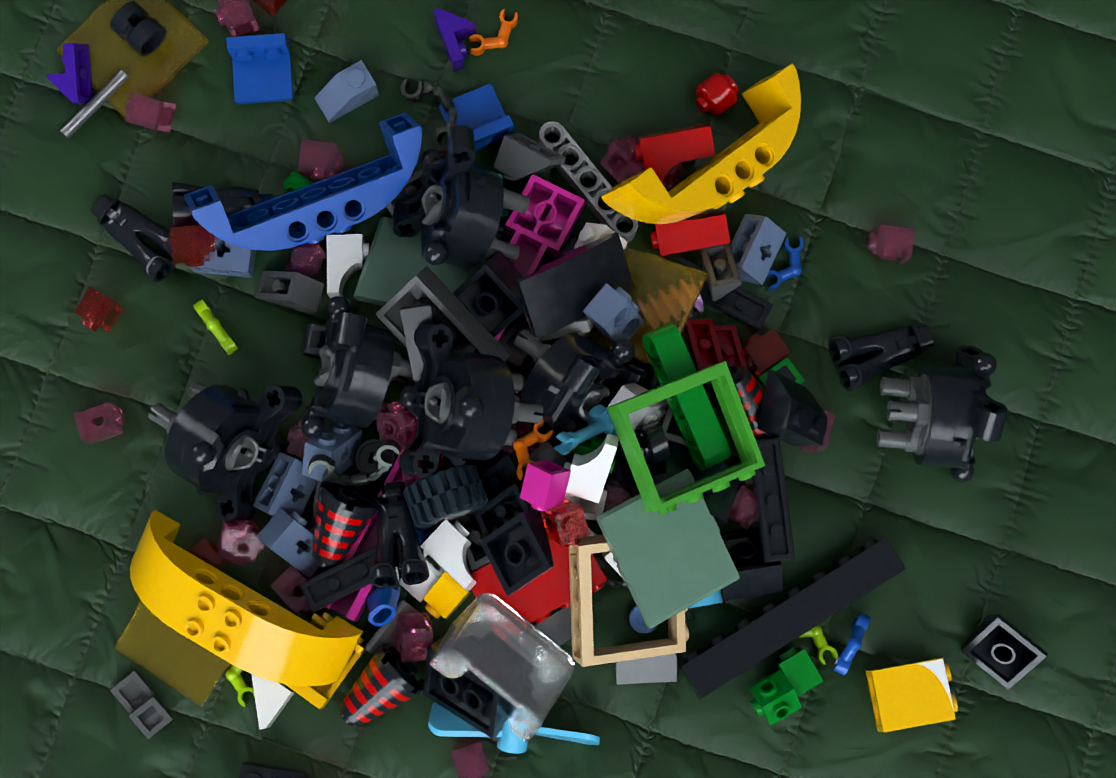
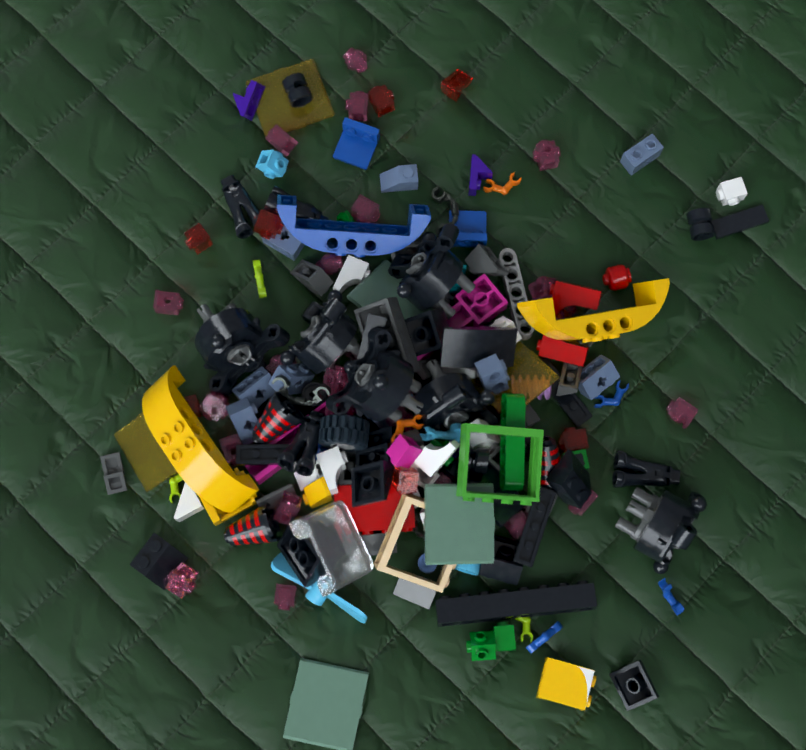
camera: 30 degrees right, 5 degrees down
flat silver bar [60,69,130,138] -> none
blue piece [366,586,400,627] -> none
dark red slope [683,319,748,371] -> none
none -> medium azure brick [255,150,289,179]
none -> blue arm [658,578,685,616]

